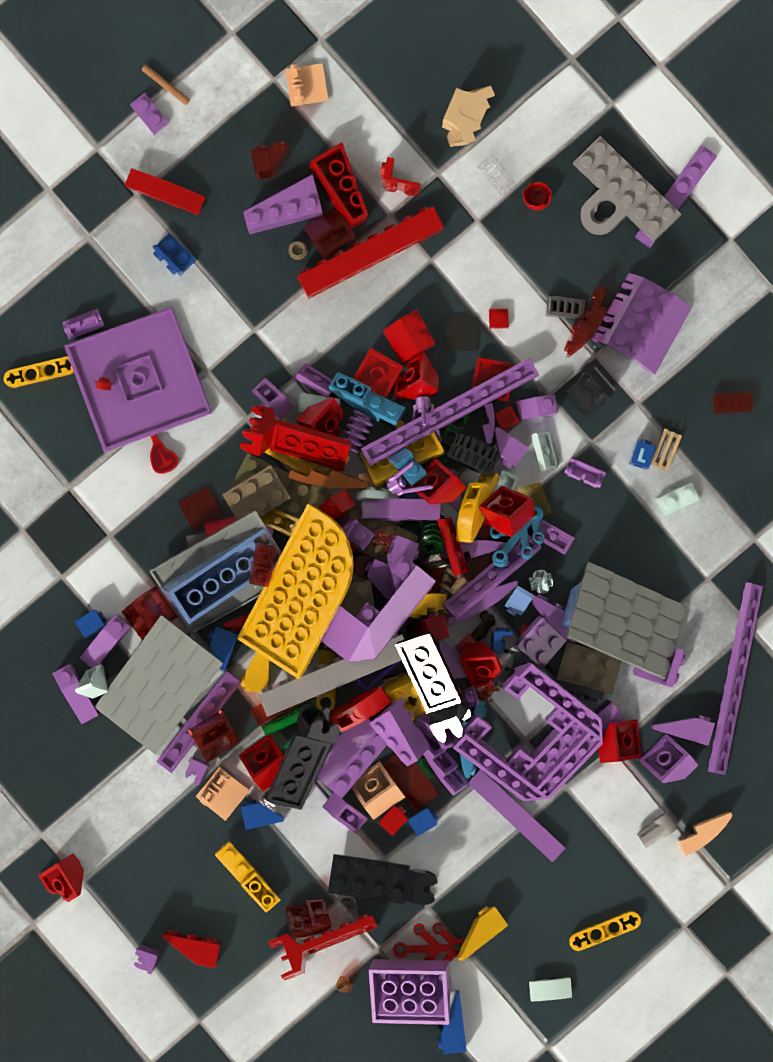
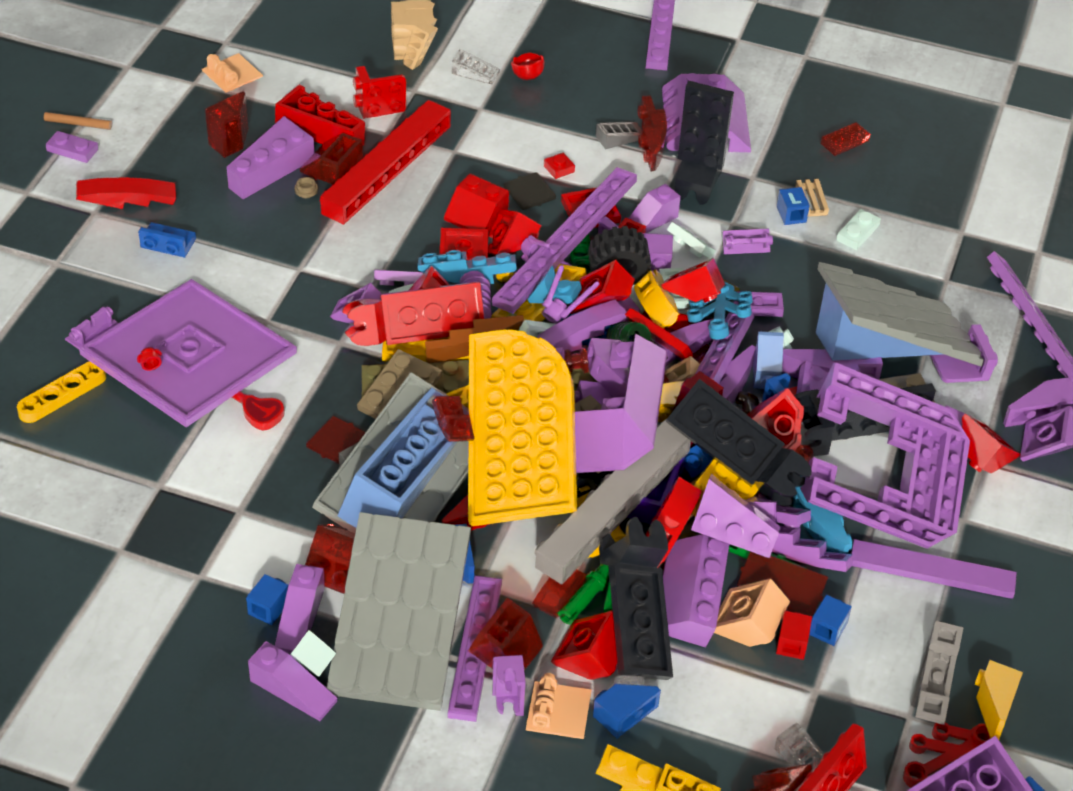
camera: 30 degrees left, 40 degrees down
yellow slope [241,652,270,692] -> none
medium lavender slope [322,792,368,834] -> none
black hinge [328,854,438,905] -> none
light grey plate [573,136,681,242] -> none
none -> light grey slope [915,621,963,725]

